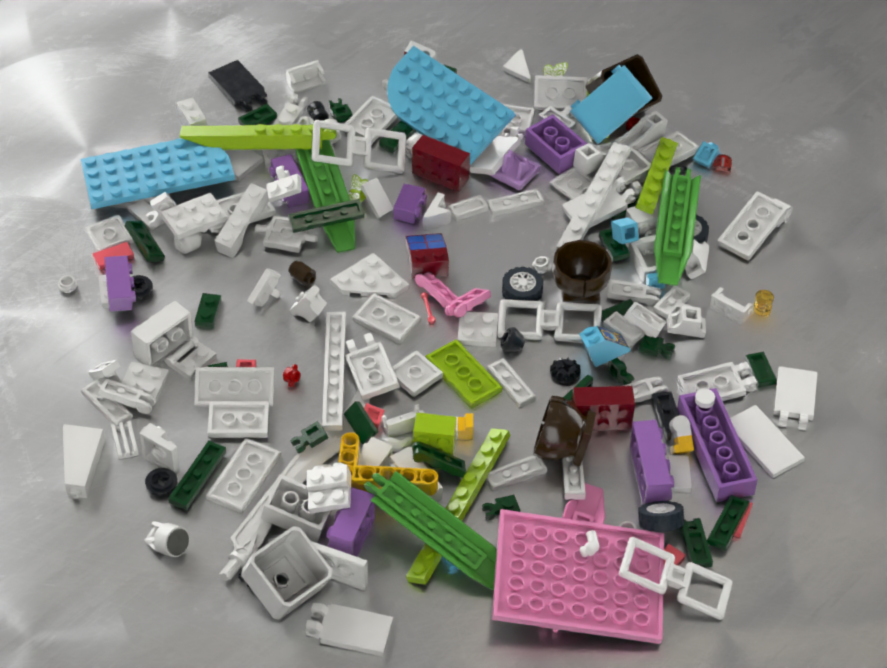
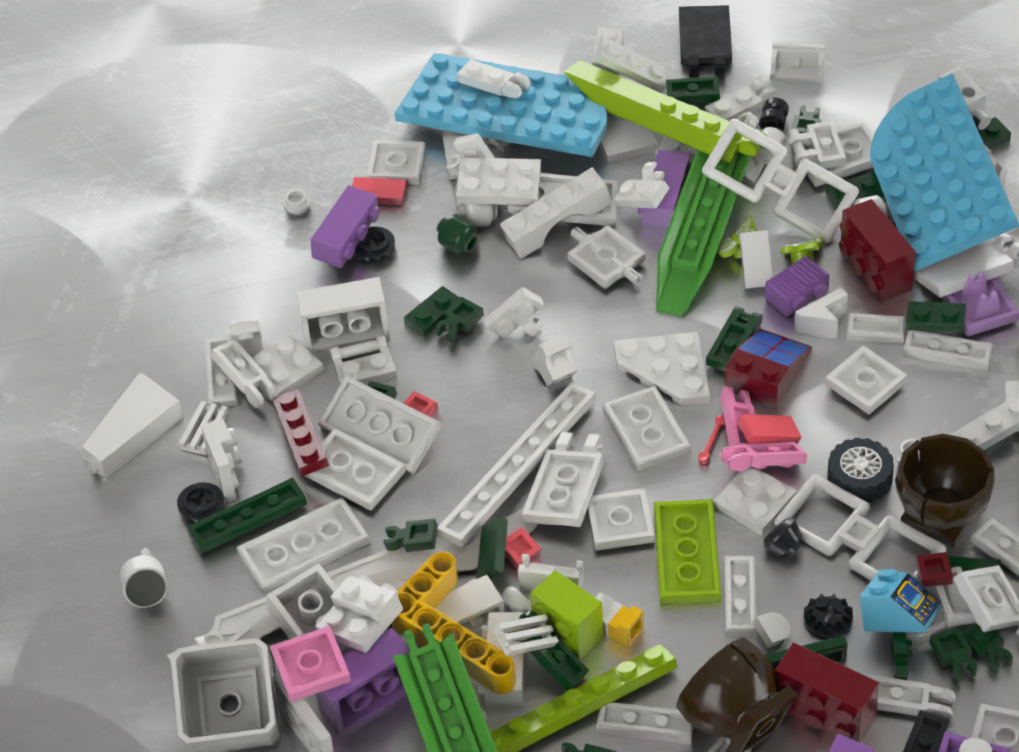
camera: 40 degrees right, 0 degrees up
dark green tile [124,221,165,262] -> none
red plate [283,364,301,387] -> none
dark green plate [288,199,365,233] -> none
dark brown brick [288,260,316,286] -> none
none -> bright pink plate [270,626,351,702]
none -> plate [272,388,330,477]
none -> dark green plate [436,296,484,342]
none -> dark green head [437,214,478,254]
none -> white hinge [457,60,531,99]
none -> white tile [493,614,559,656]
none -> white plate [595,36,667,93]
none -> dark green plate [706,306,763,371]
none -> coral tile [738,414,802,444]
none -> white tile [752,612,790,648]
none -> lime animal [780,237,824,264]
none -> white plate [788,121,846,173]
none -> white plate [825,346,907,414]
none -> dark green plate [906,301,966,332]
none -> dark red tile [915,552,953,587]
none -> dark green plate [929,626,977,682]

